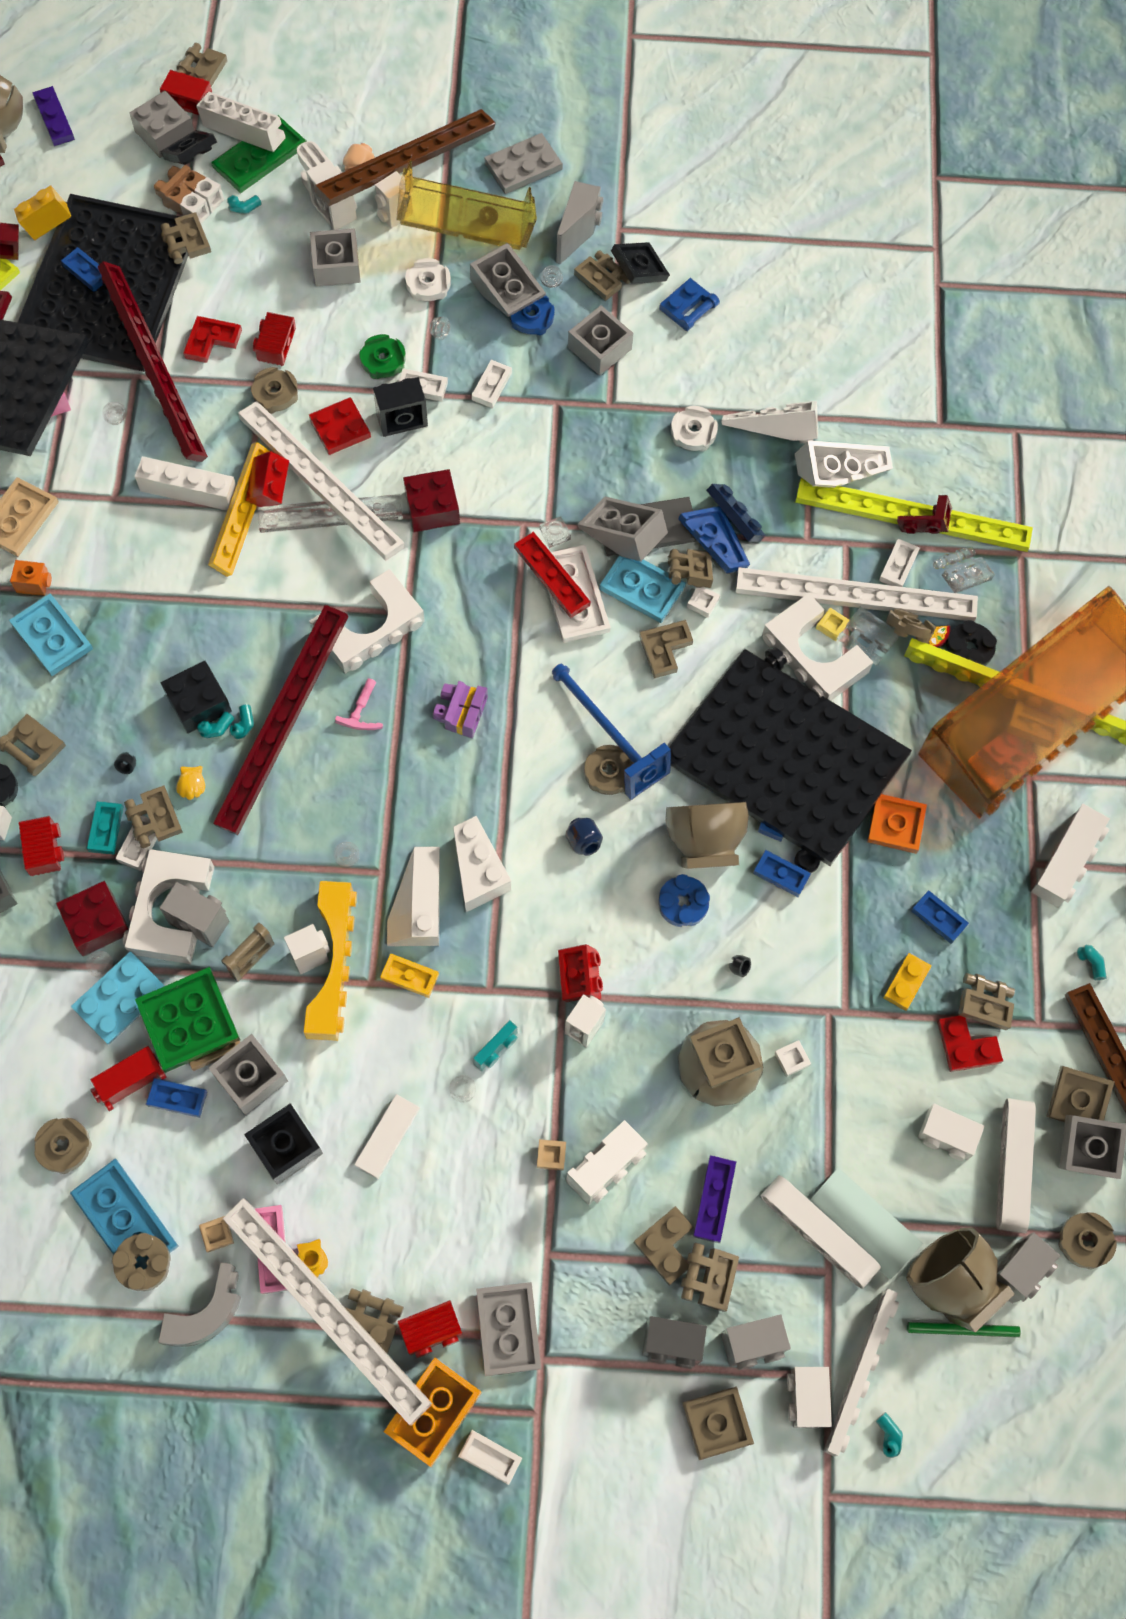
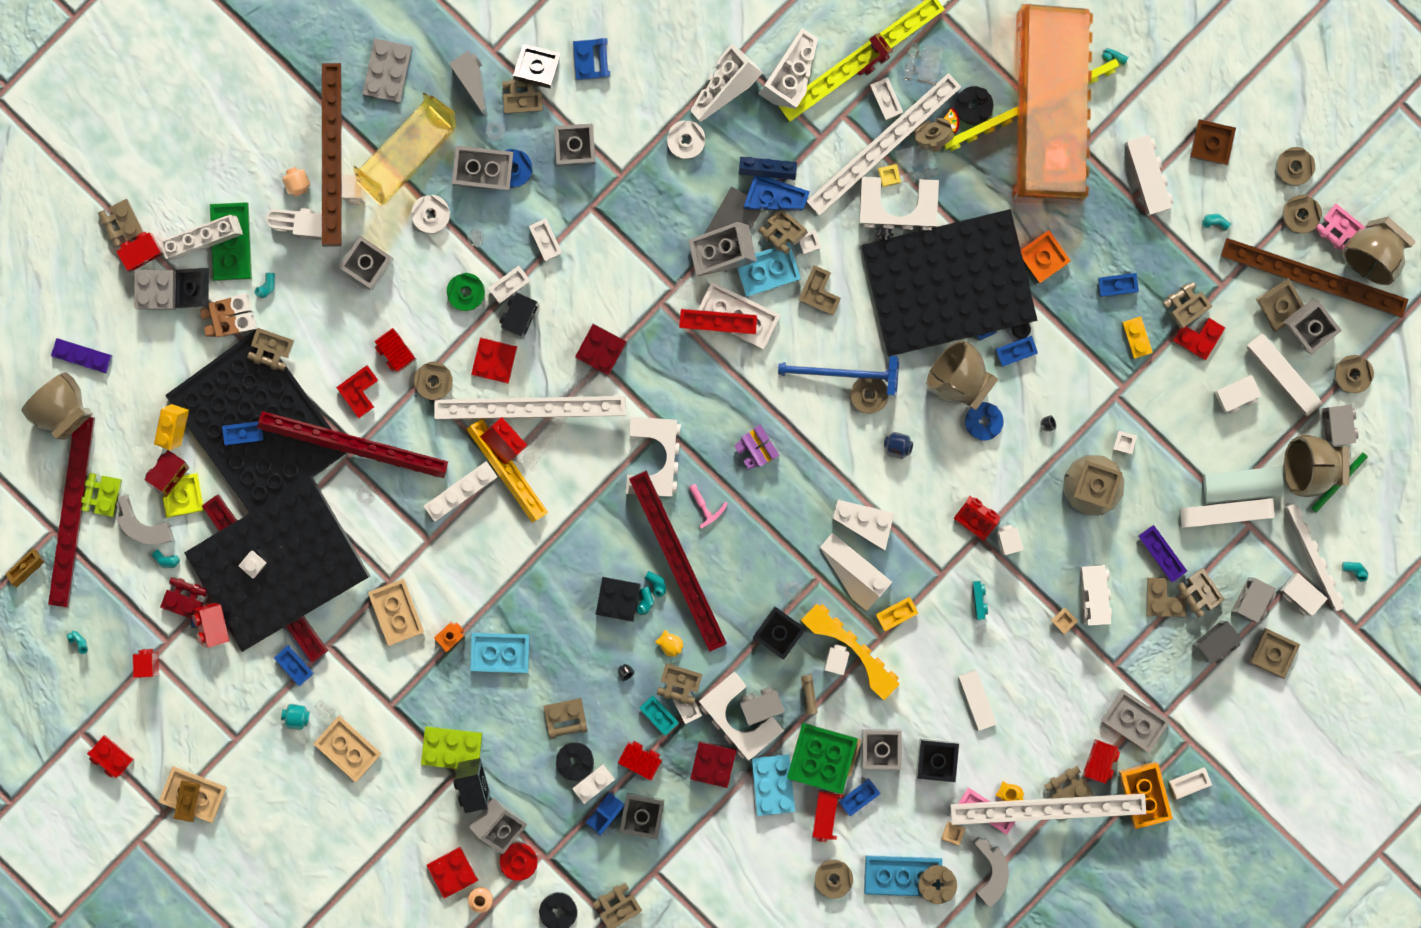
camera: 45 degrees left, 20 degrees up
none -> black brick [752,606,806,660]

